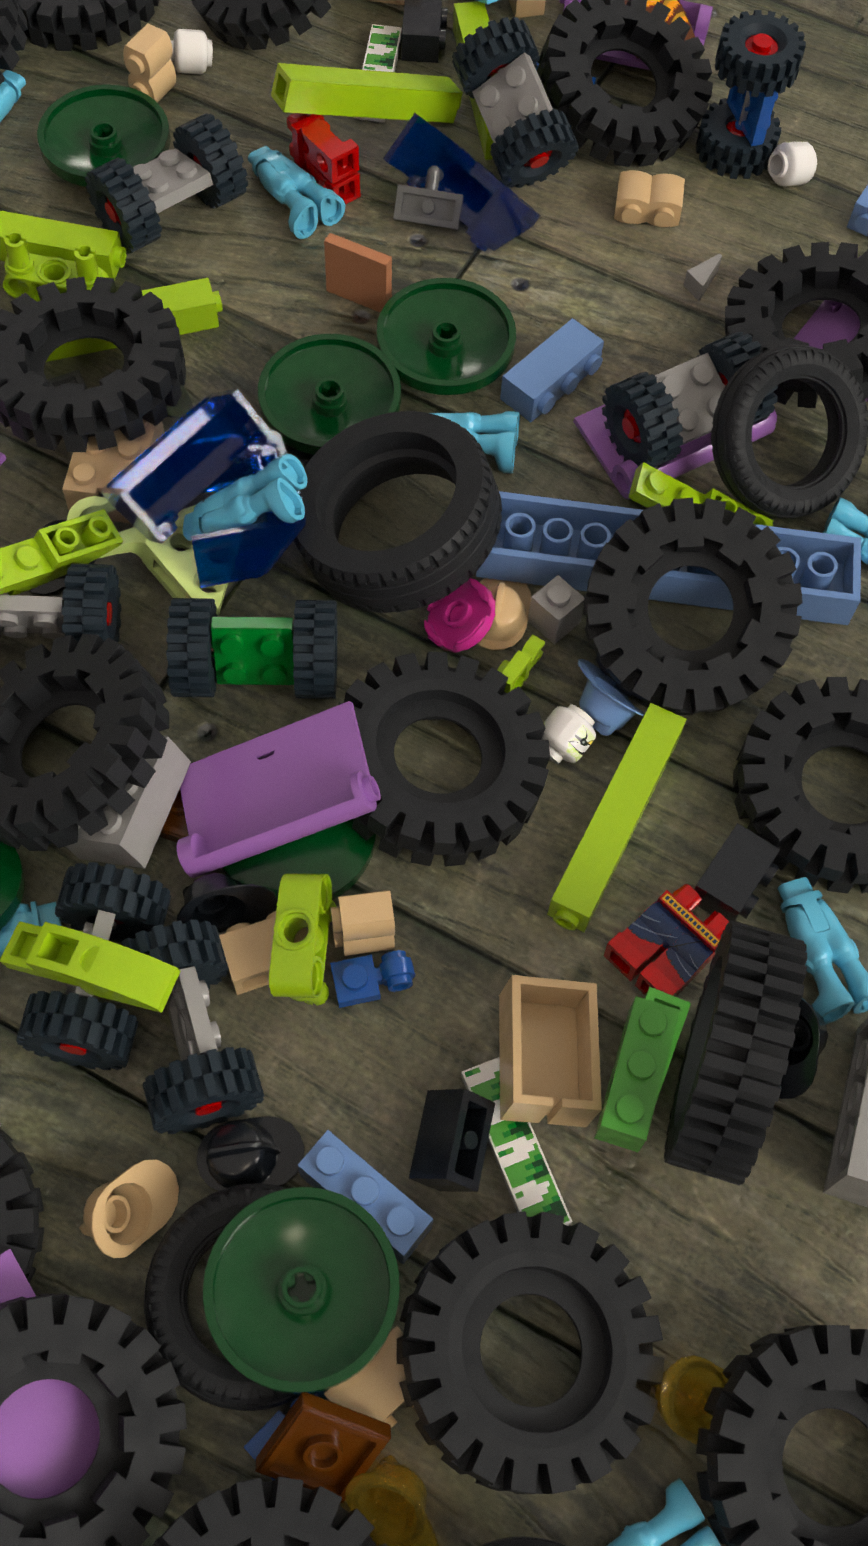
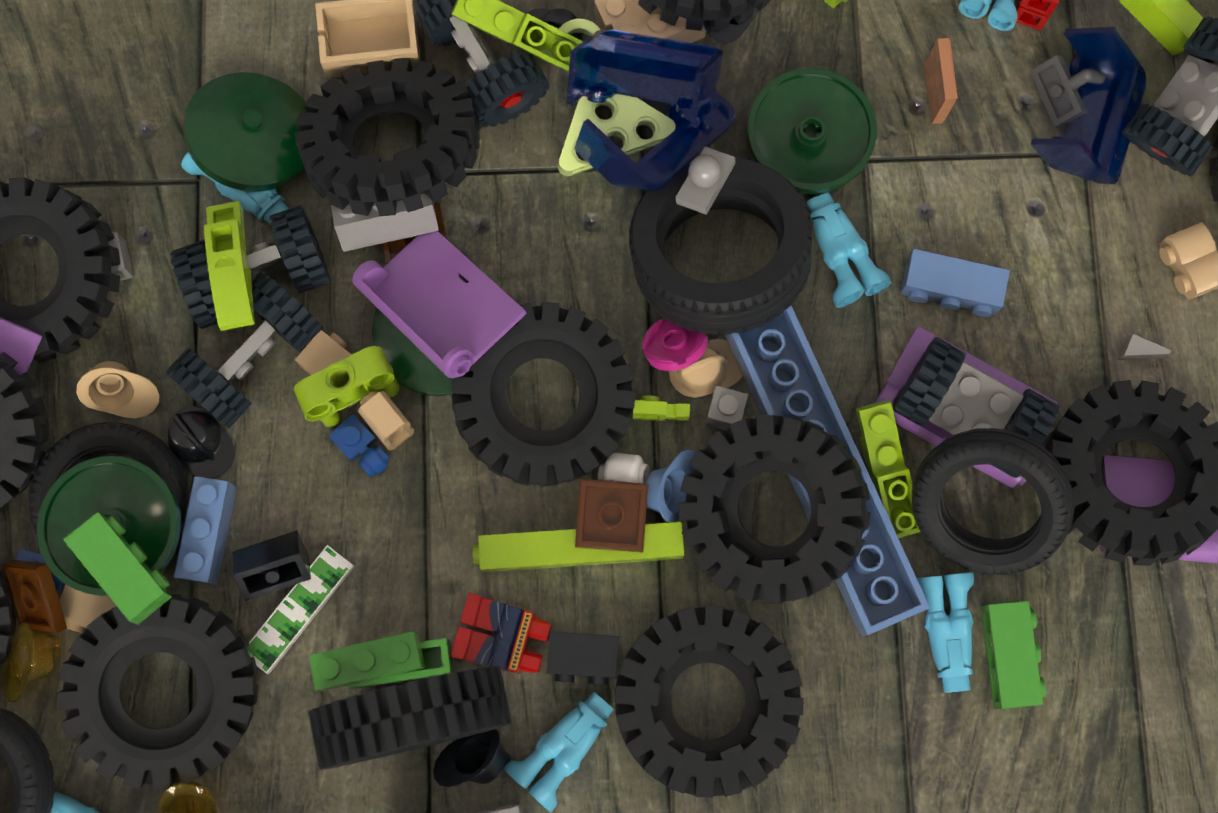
camera: 60 degrees right, 15 degrees up
black plate [166,598,338,699] -> none
black piece [177,873,278,933] -> none
medium azure piece [183,454,308,541] -> none
dark green dish [377,278,516,395] -> none
tan piece [499,975,602,1127] -> none
none -> bright green brick [63,512,172,625]
none -> reddish brown tile [575,479,648,553]
none -> light grey tile [676,147,735,215]

